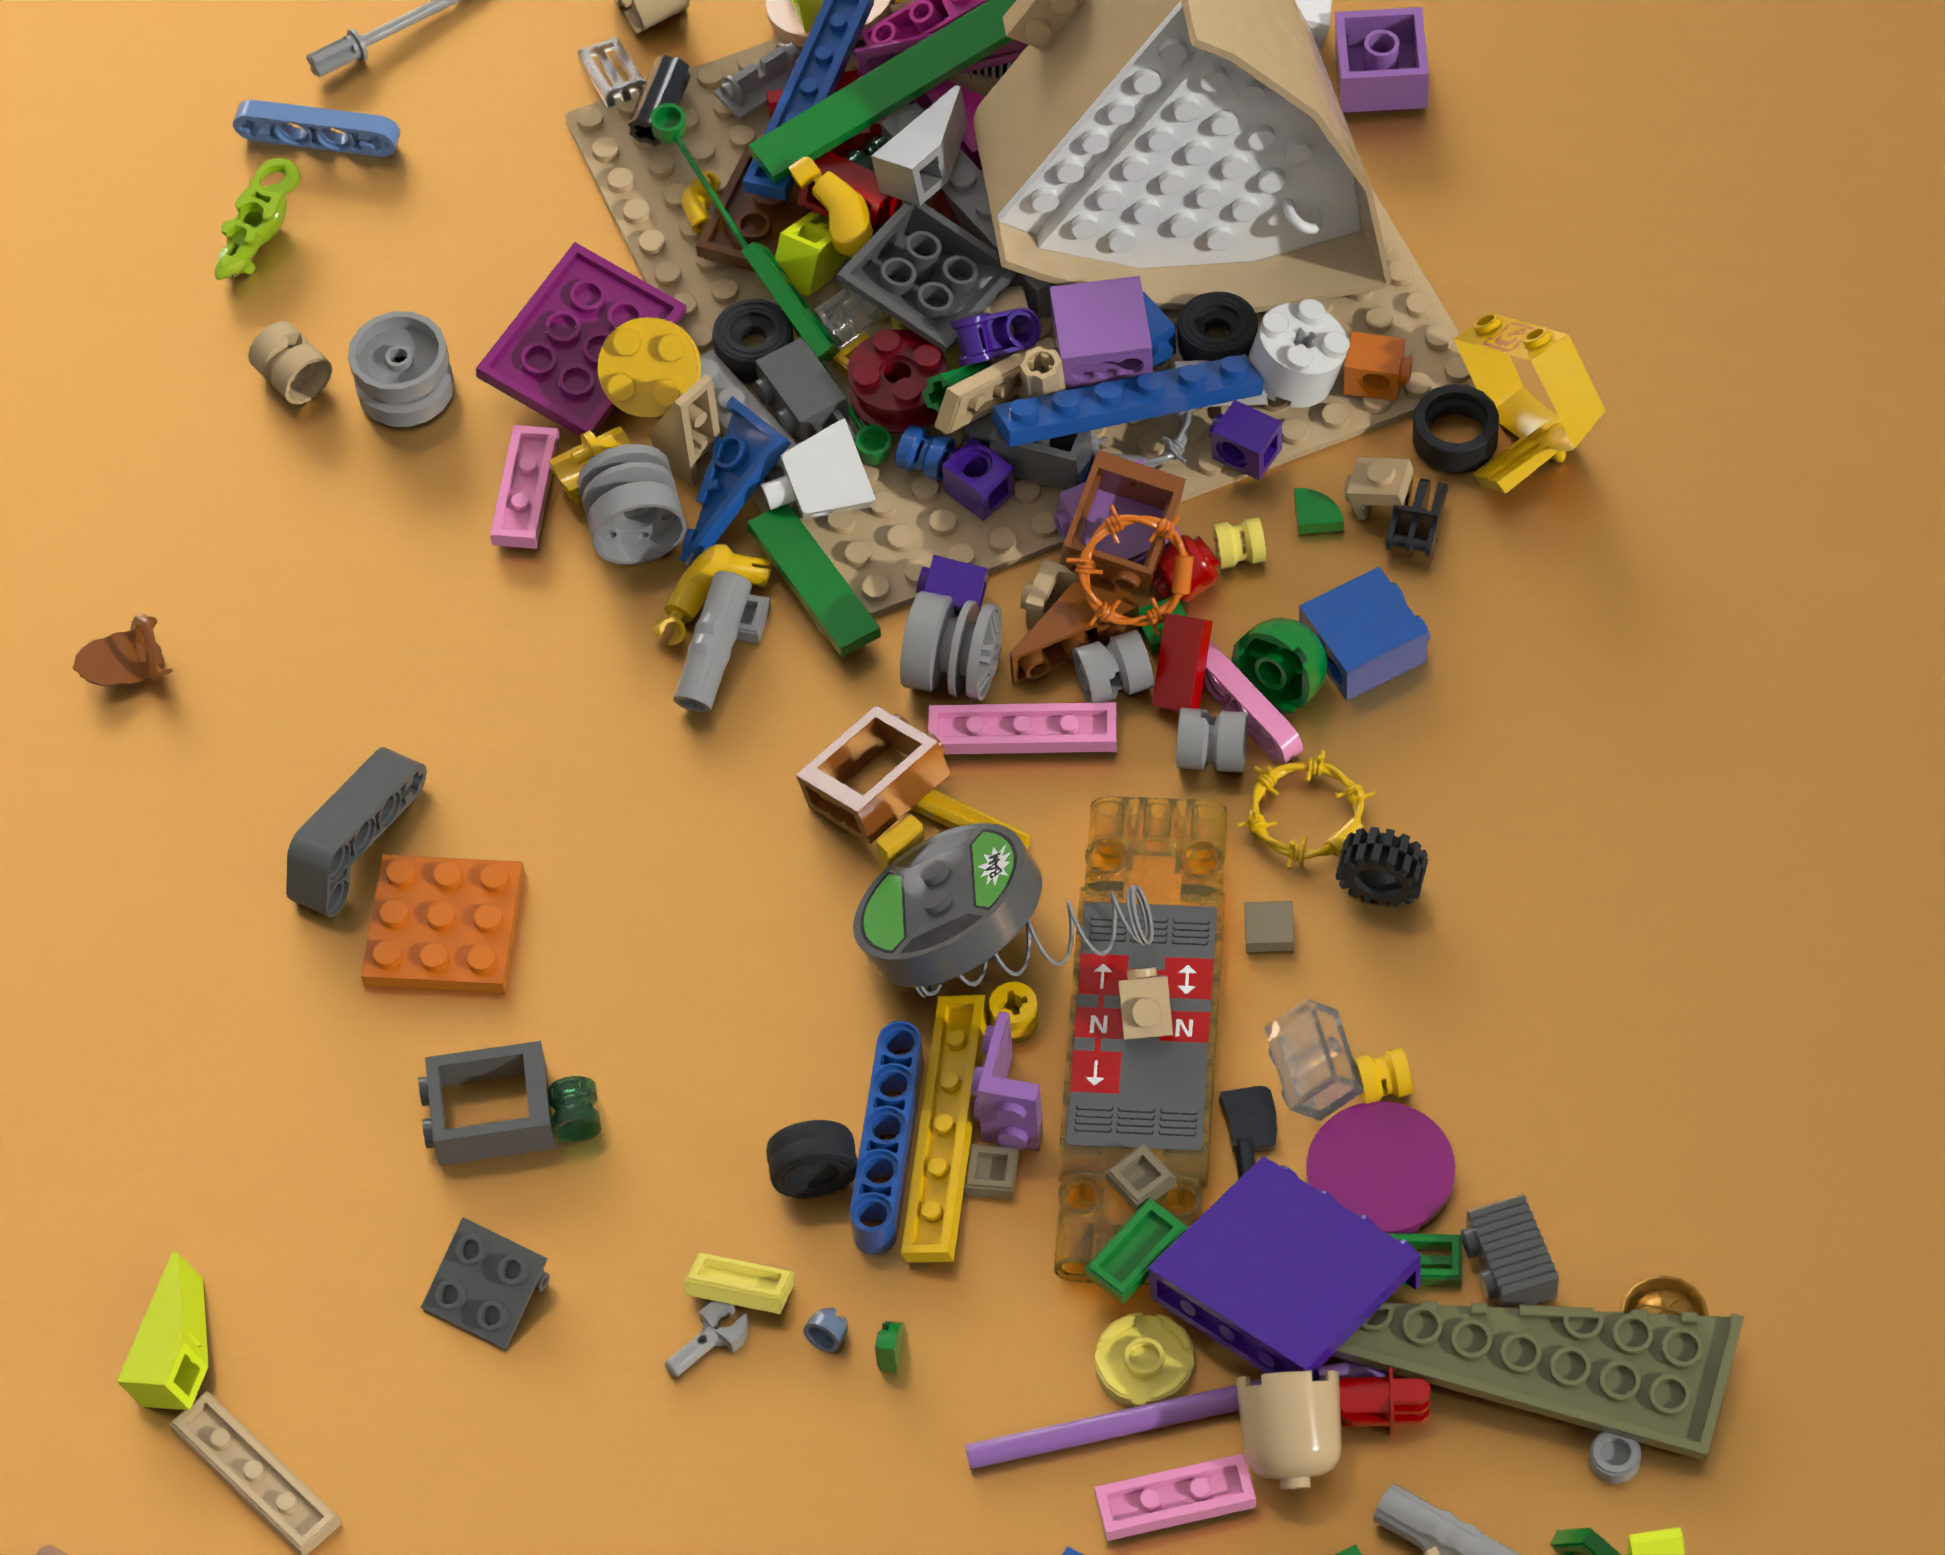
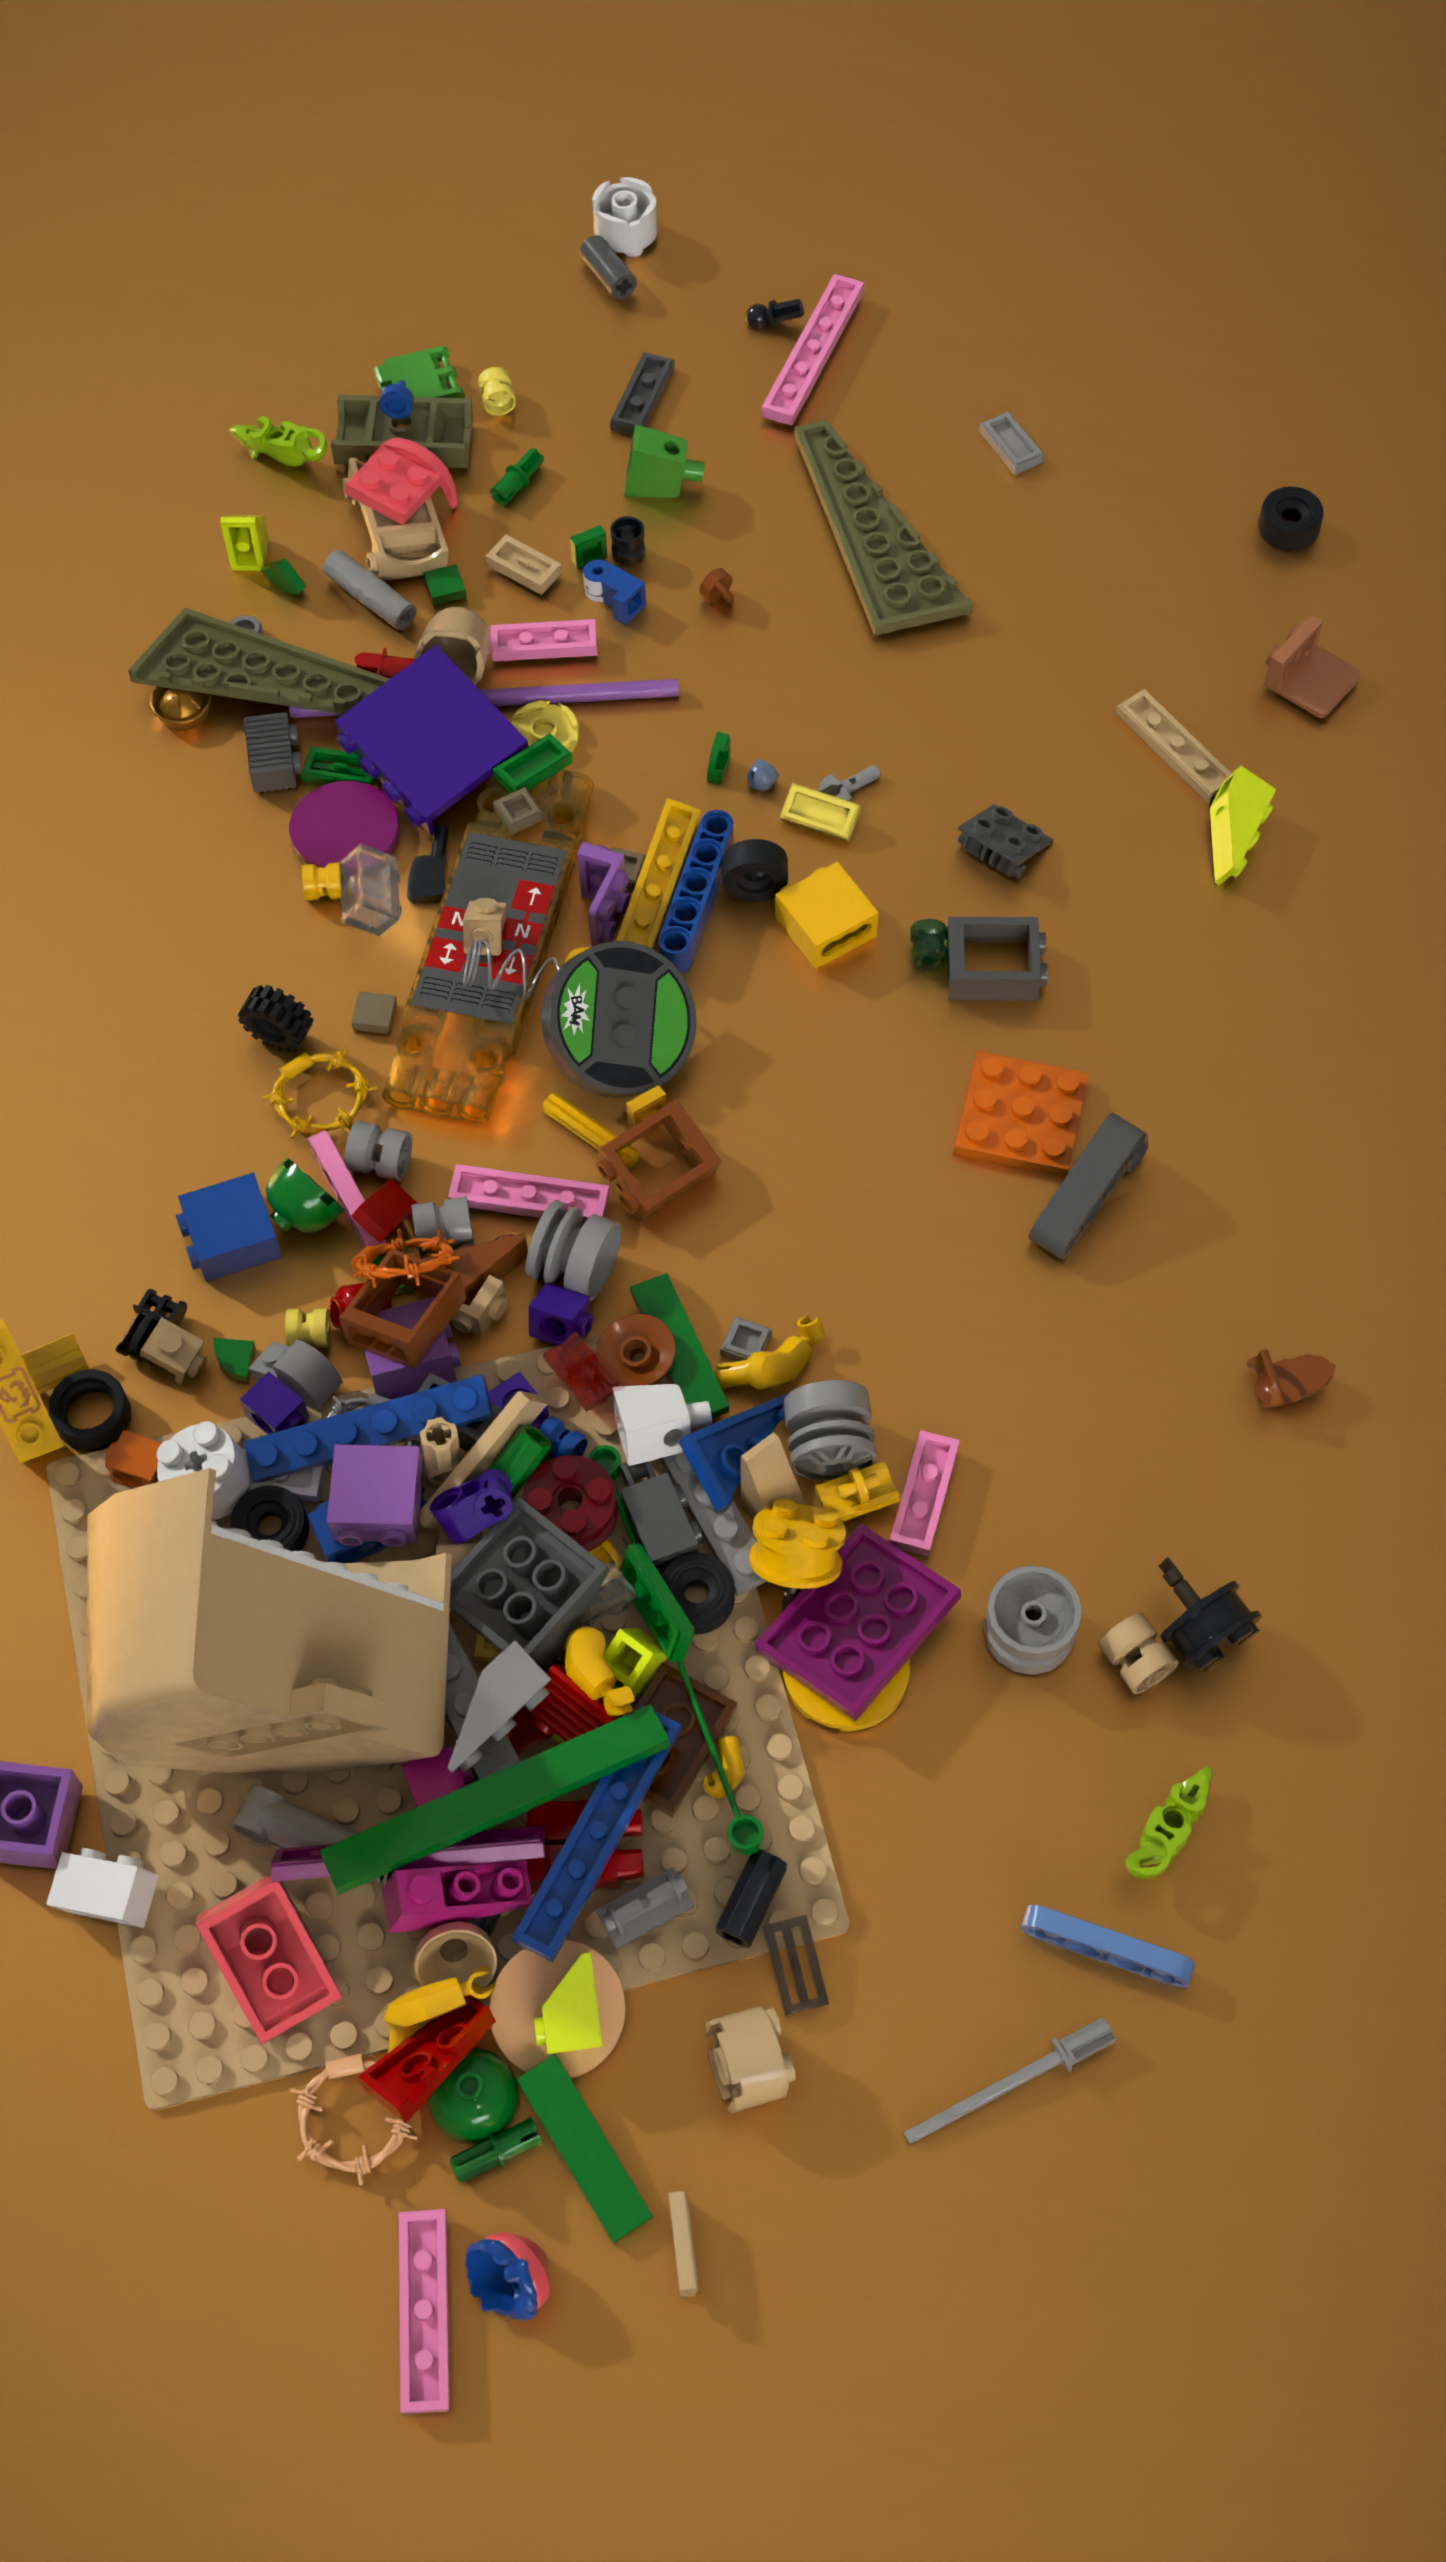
camera: 175 degrees left, 5 degrees up
light grey axle [673,571,752,713] -> none
none -> light grey brick [248,1339,343,1410]
none -> clear red hips [543,1332,619,1412]
none -> dark orange dish [595,1314,676,1387]
none -> yellow piece [775,861,879,969]
none -> black wheel [1159,1557,1262,1672]

